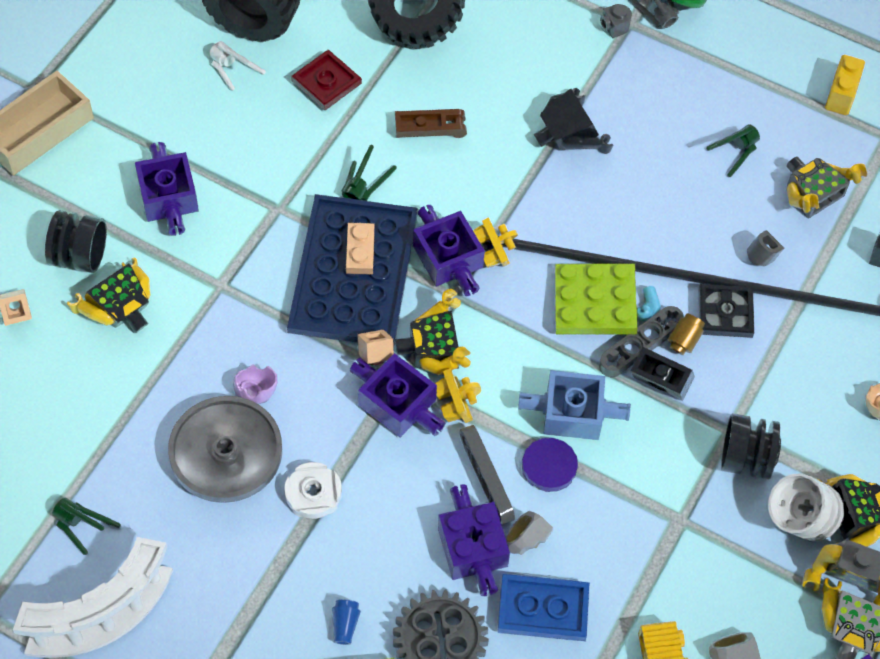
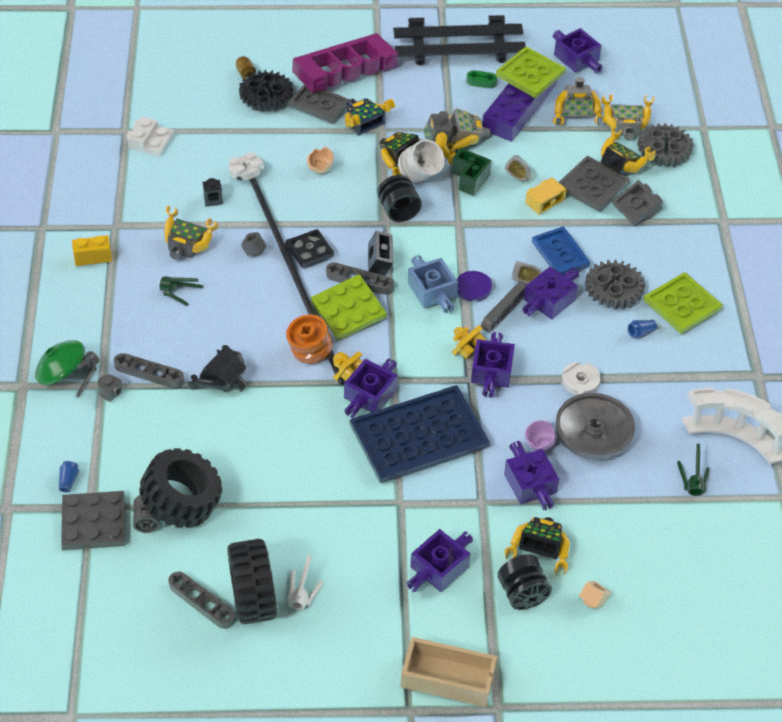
camera: 120 degrees left, 10 degrees down
dark red plate [291,49,362,111] -> none
dark green plant [341,144,397,201] -> none
light nougat plate [346,223,374,274] -> none
light nougat plate [358,330,394,365] -> none
reddish brown plate [395,109,467,138] -> none
torso [395,289,471,375] -> none
medium azure arm [637,286,661,322] -> none
pearl gold brick [667,313,705,355] -> none
none -> dark grey beam [114,353,184,389]
none -> orange wheel [286,314,332,364]
none -> dark green brick [452,148,492,196]
none -> dark purple brick [504,441,559,511]

